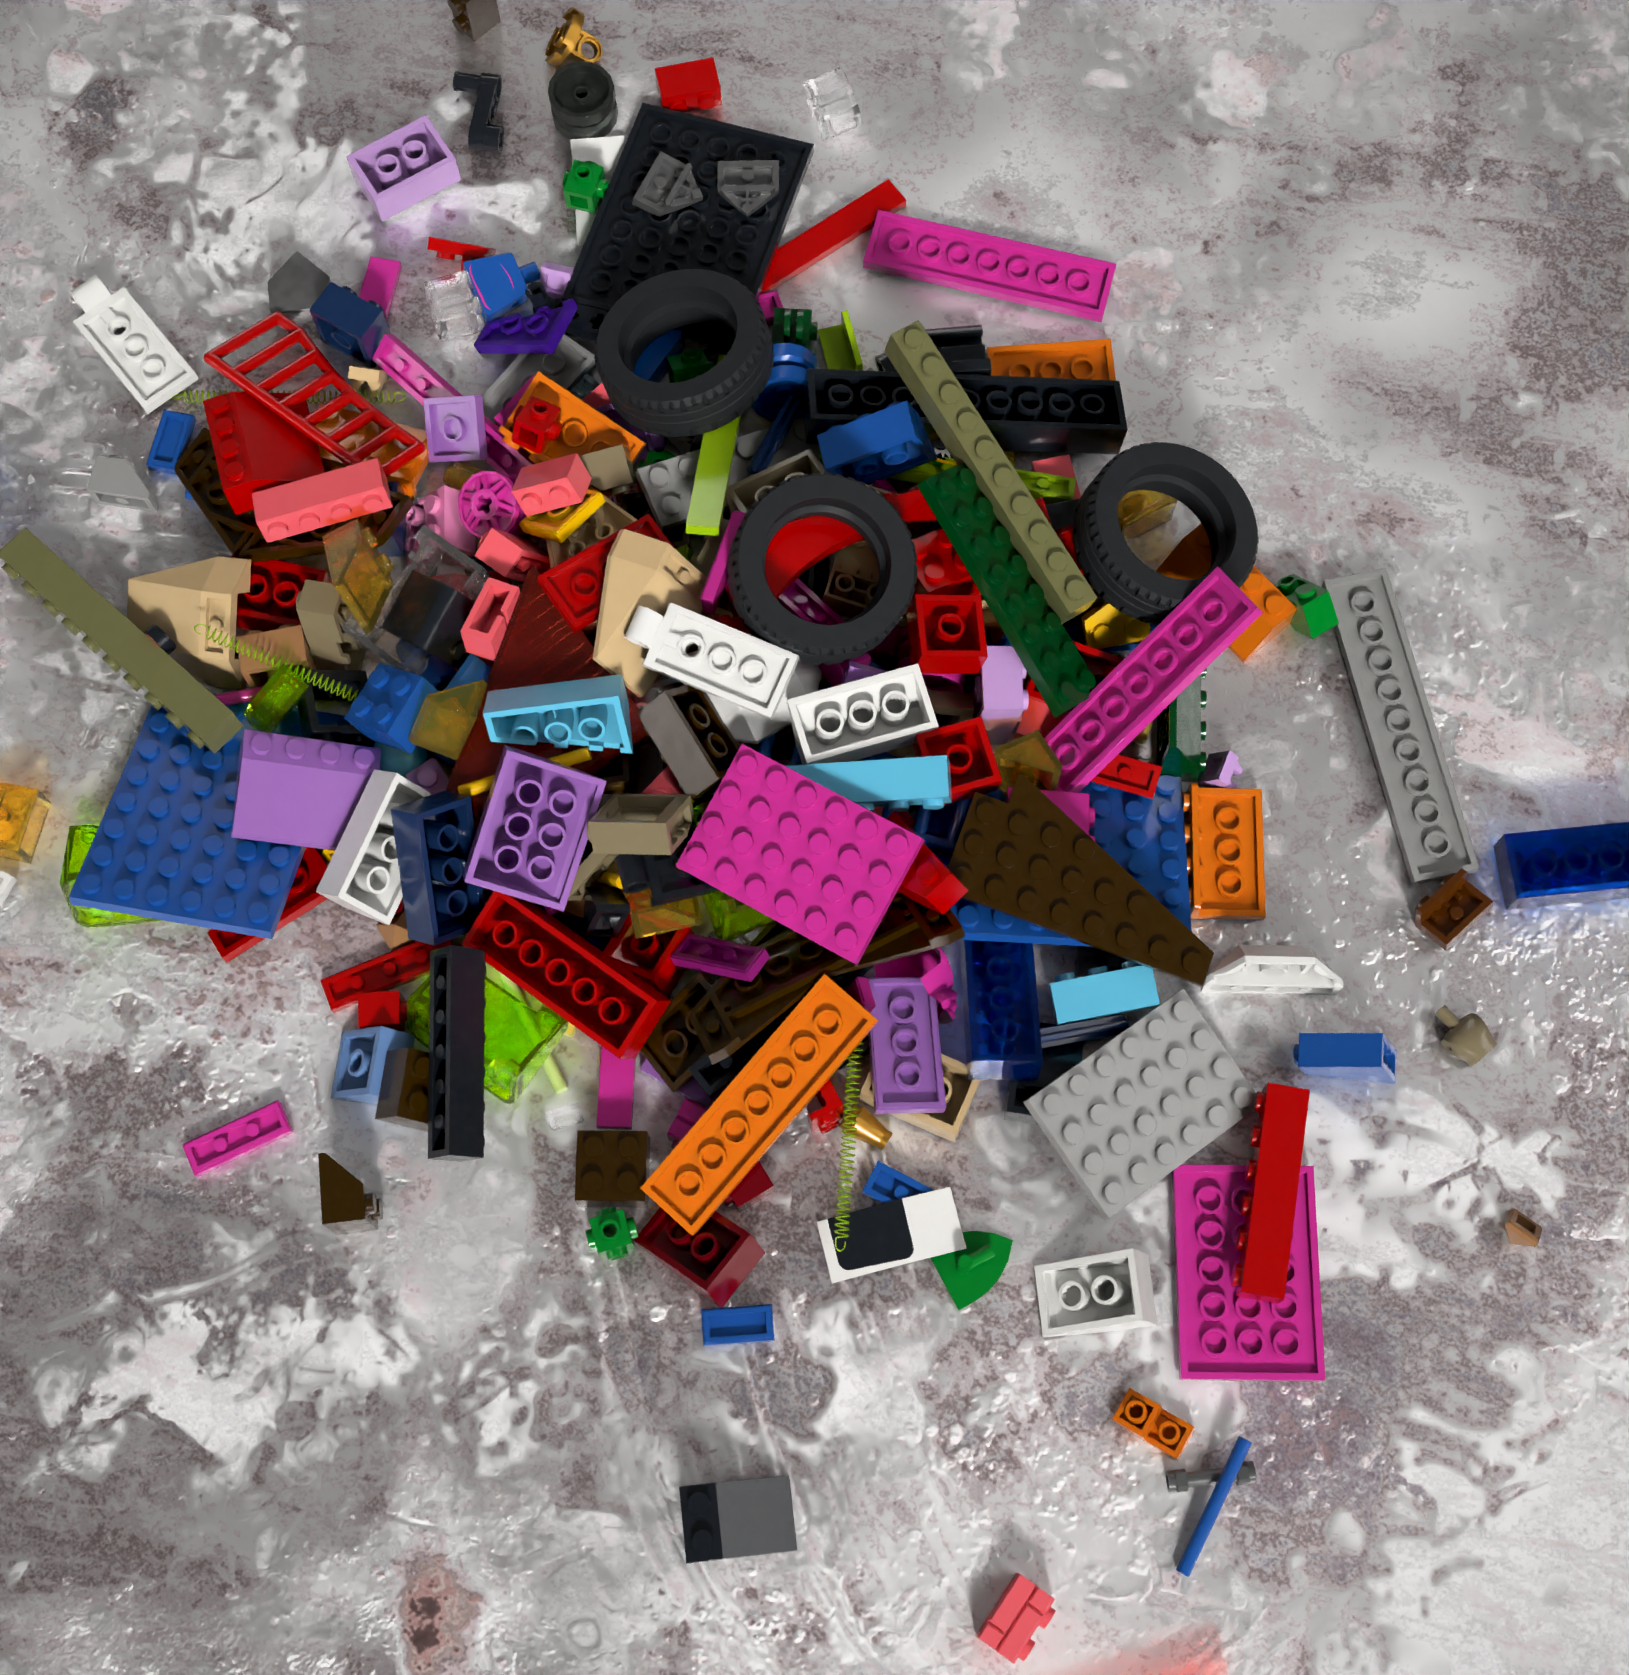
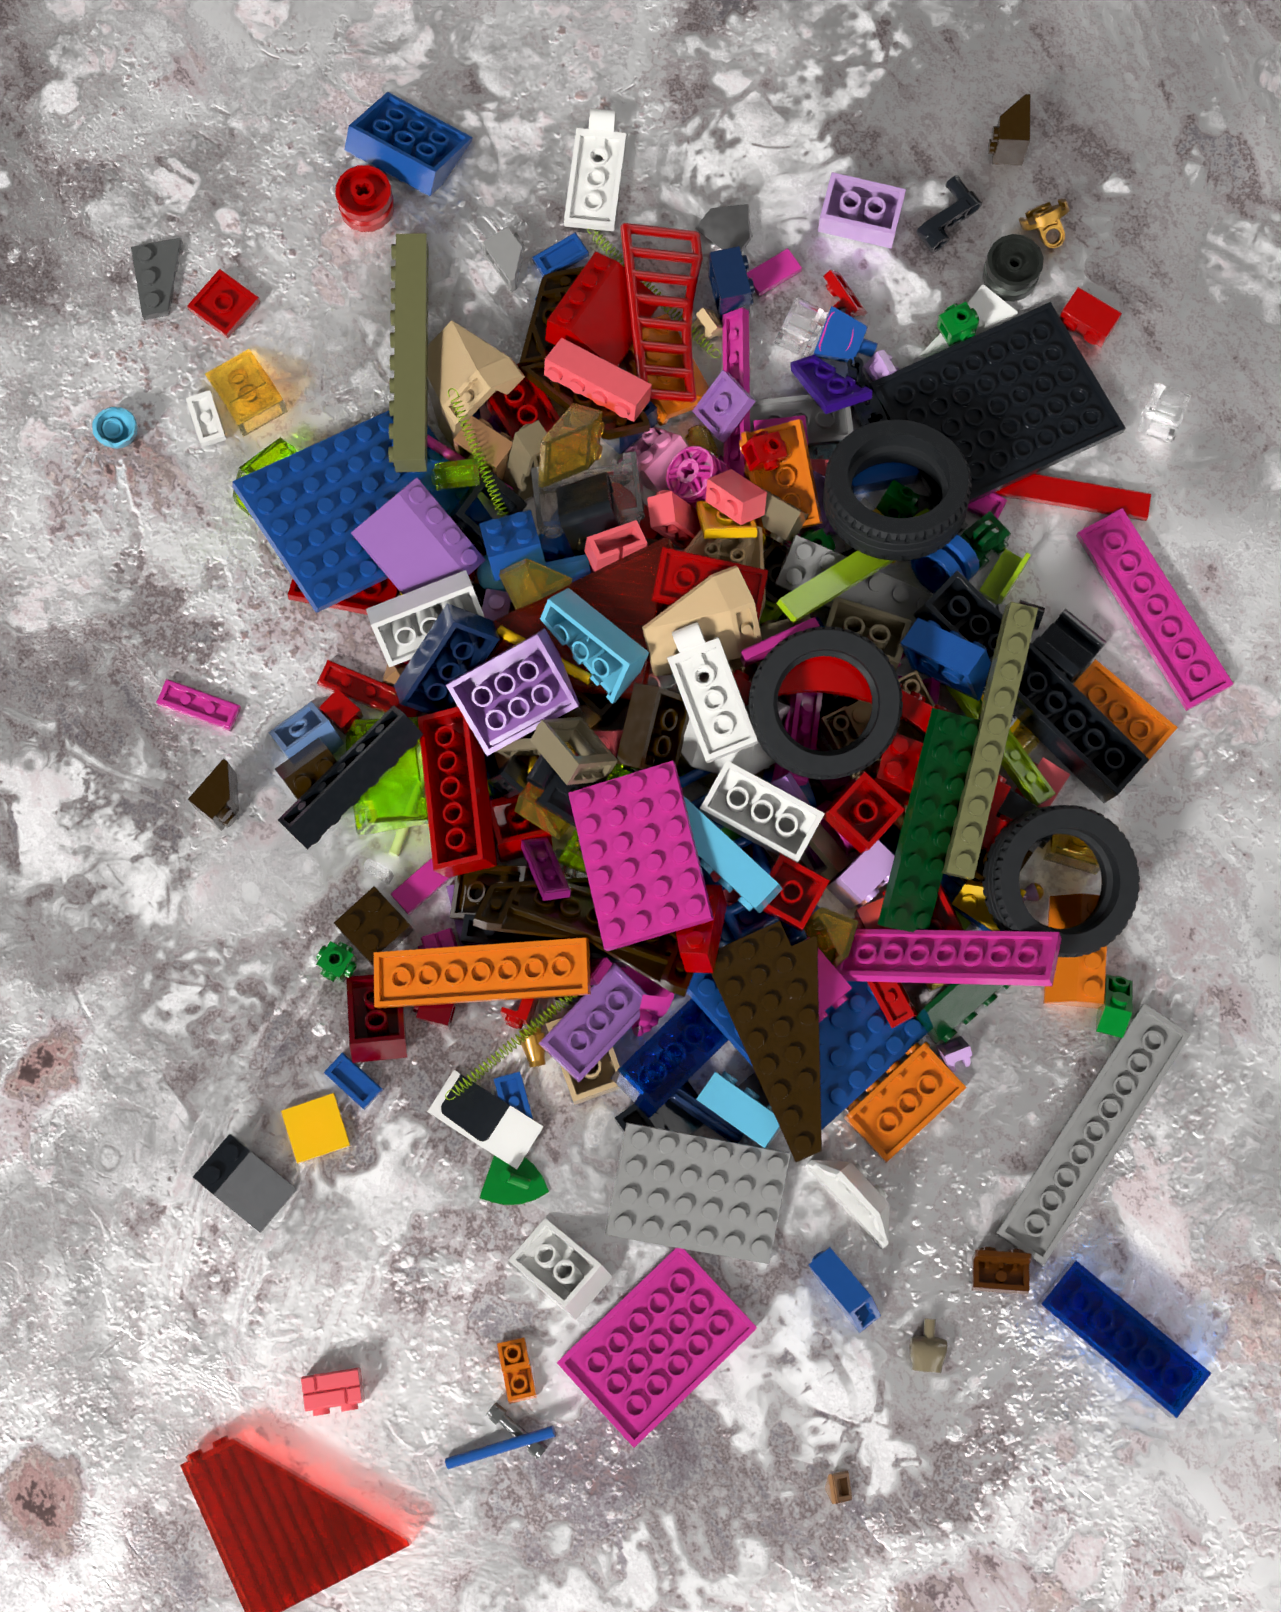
camera: 45 degrees right, 5 degrees up
black tile [144,624,176,655] -> none
flat silver slope [632,151,703,216] -> none
flat silver slope [718,160,779,217] -> none
dark blue axle [747,395,803,475] -> none
red brick [1231,1082,1310,1304] -> none
none -> yellow tile [281,1093,351,1164]

